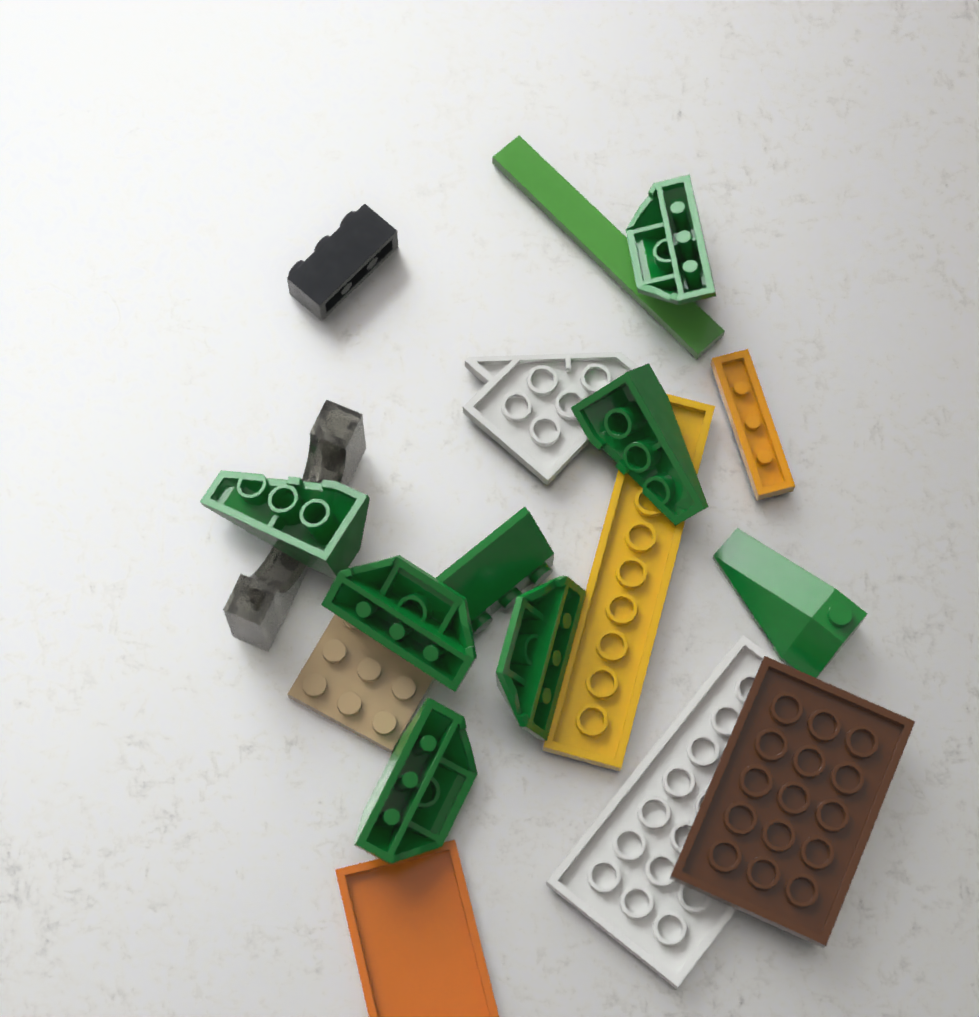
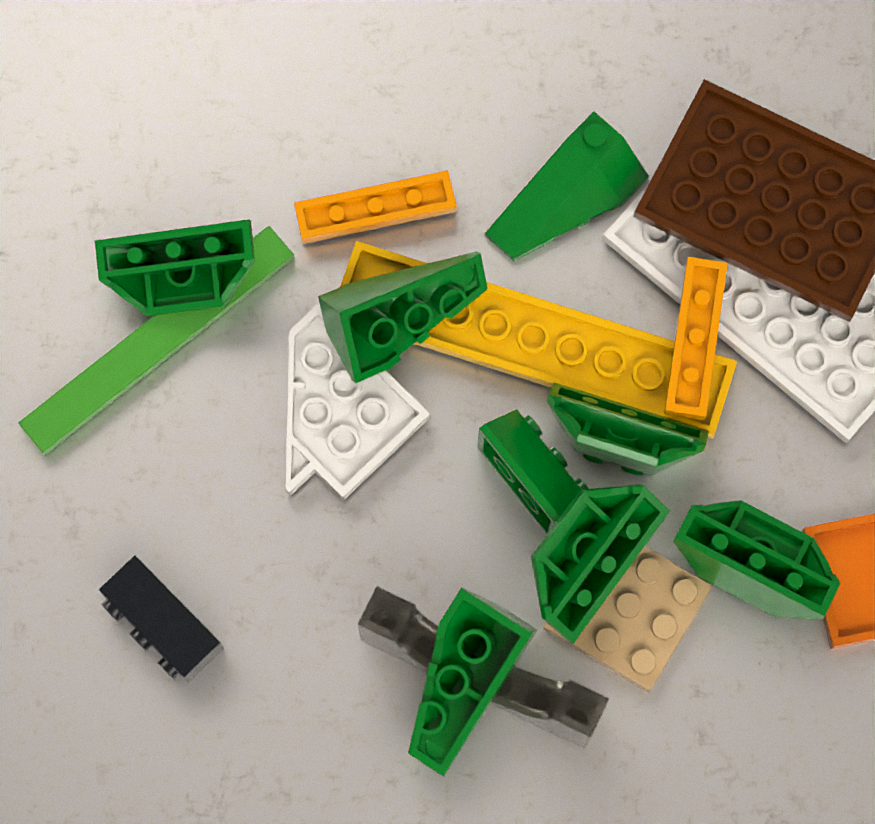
camera: 85 degrees left, 5 degrees up
none -> light orange plate [664,257,728,421]

